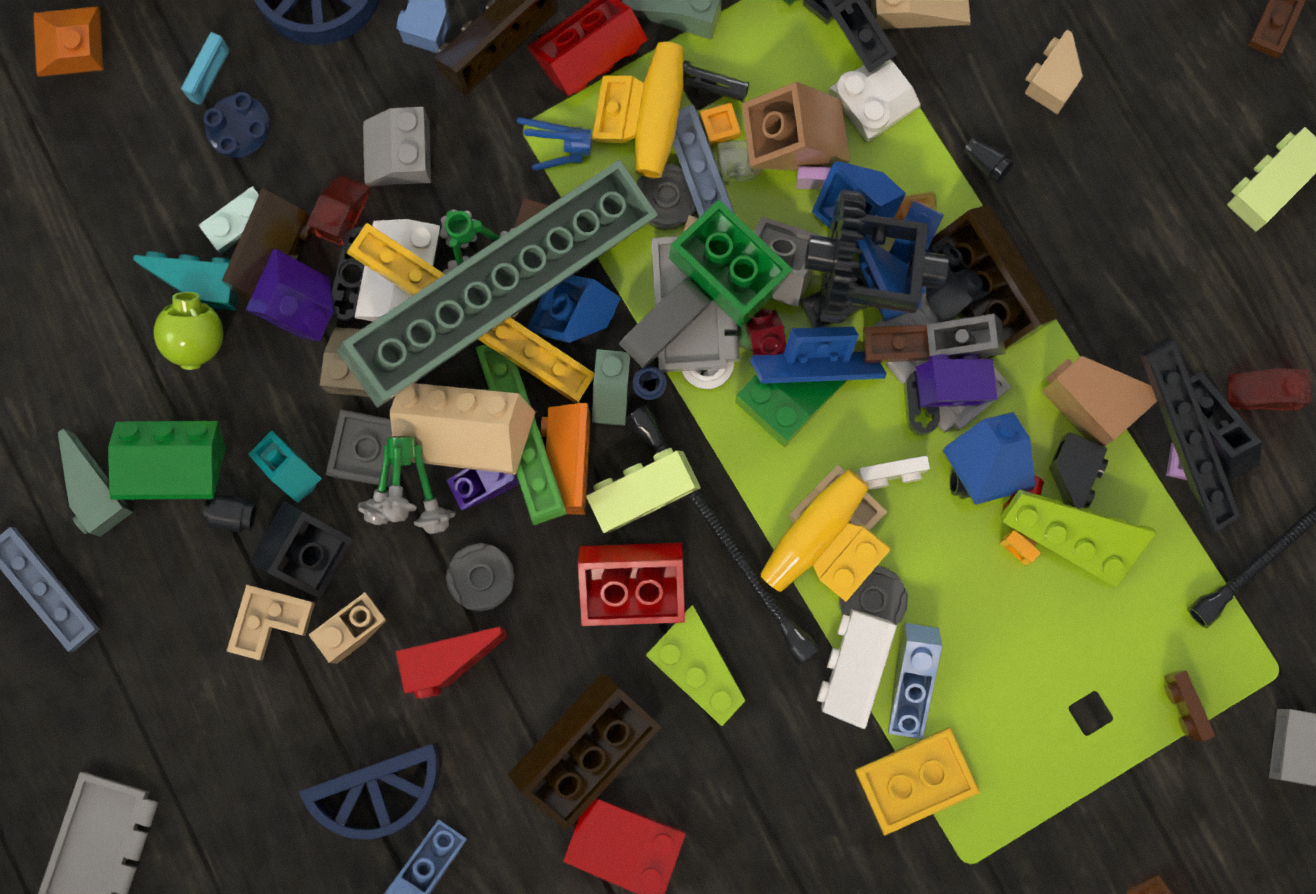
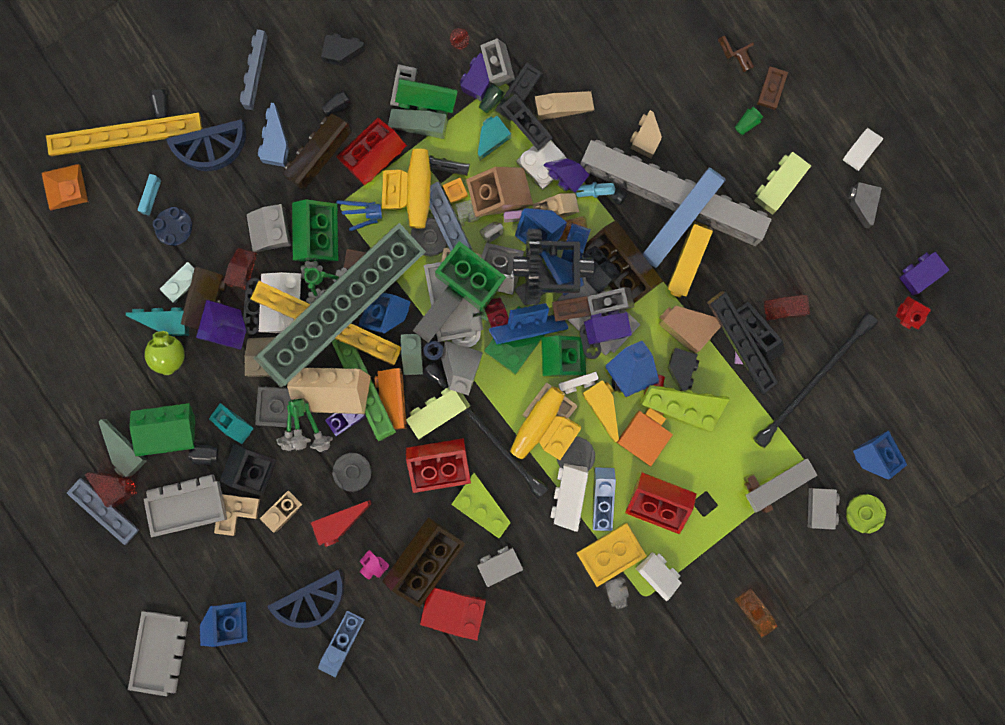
camera: 10 degrees left, 5 degrees up
none -> clear red slope [85,472,137,508]
none -> light grey hinge [144,474,227,537]
none -> blue slope [200,602,247,647]
none -> green slope [292,199,338,262]
none -> dark pink piece [360,550,389,580]
none -> light grey slope [441,341,483,395]
none -> light grey brick [477,546,523,587]
none -> teal slope [478,116,511,160]
none -> light grey slope [480,222,503,243]
none -> tan slope [532,193,579,218]
none -> green slope [541,335,586,377]
none -> dark purple slope [543,158,589,193]
none -> medium azure axle [576,182,615,198]
none -> light grey brick [581,140,771,246]
none -> yellow slope [582,380,619,442]
none -> clear brick [605,577,629,609]
none -> orange slope [616,411,673,466]
none -> red slope [625,472,697,534]
none -> white slope [635,552,681,601]
none -> medium blue tile [642,167,725,268]
none -> yellow slope [668,221,713,298]
none -> green cone [734,107,763,136]
none -> light grey tile [746,458,817,512]

